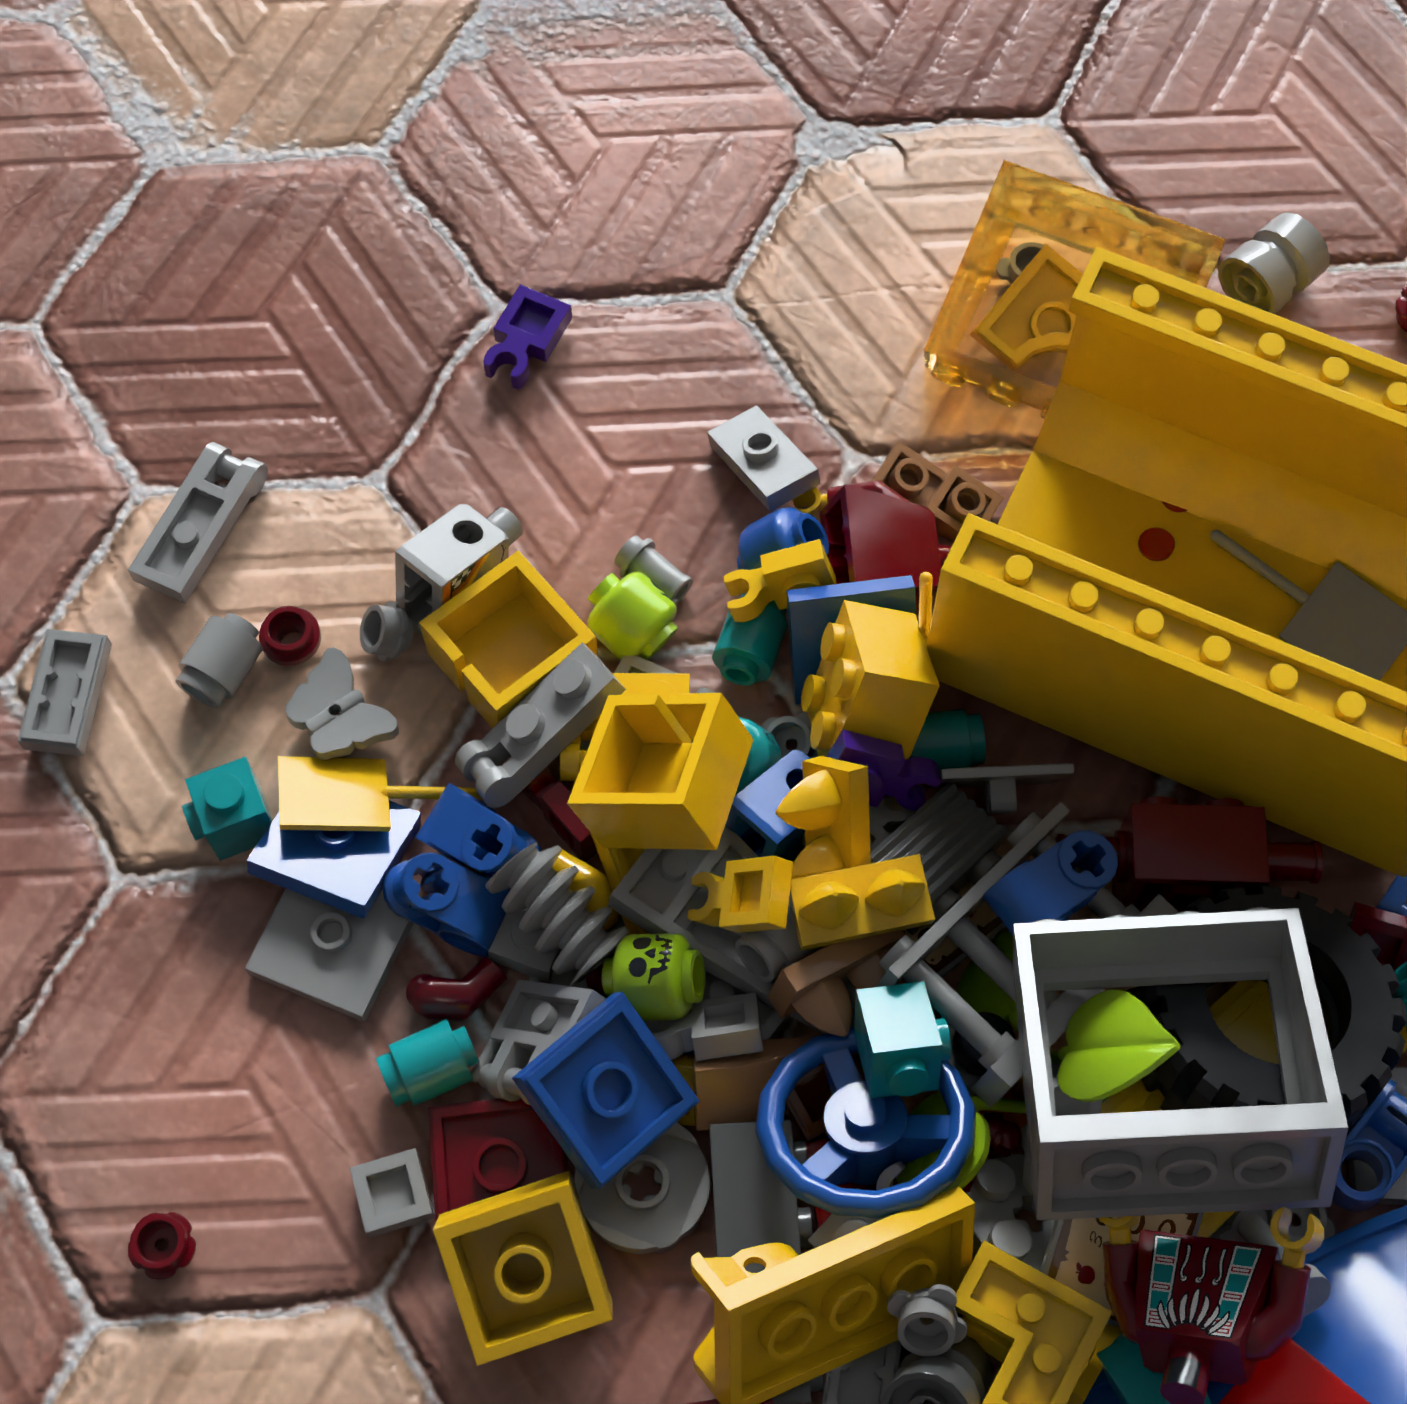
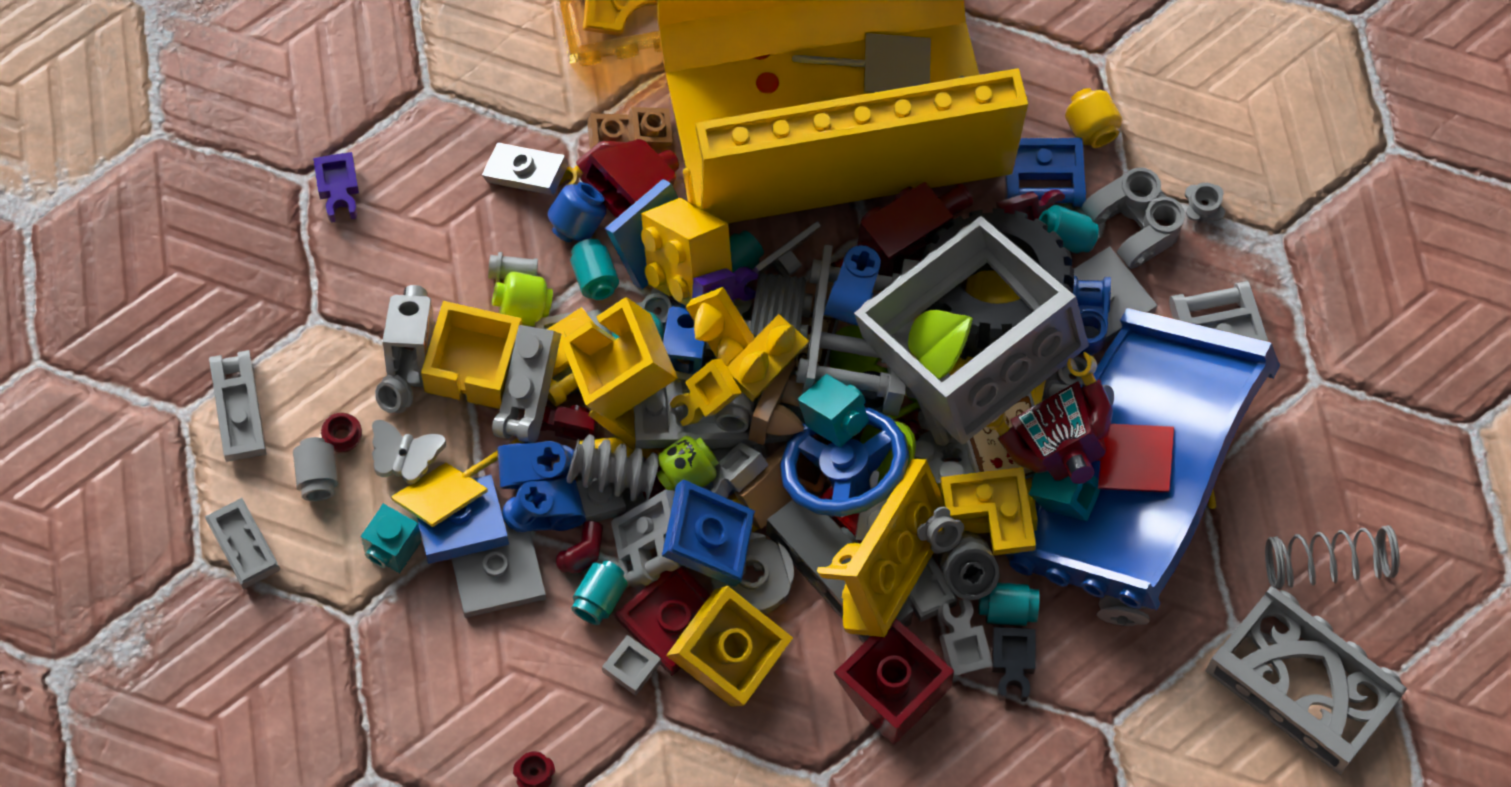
camera: 40 degrees left, 0 degrees up
yellow plate [723,539,837,622] -> none

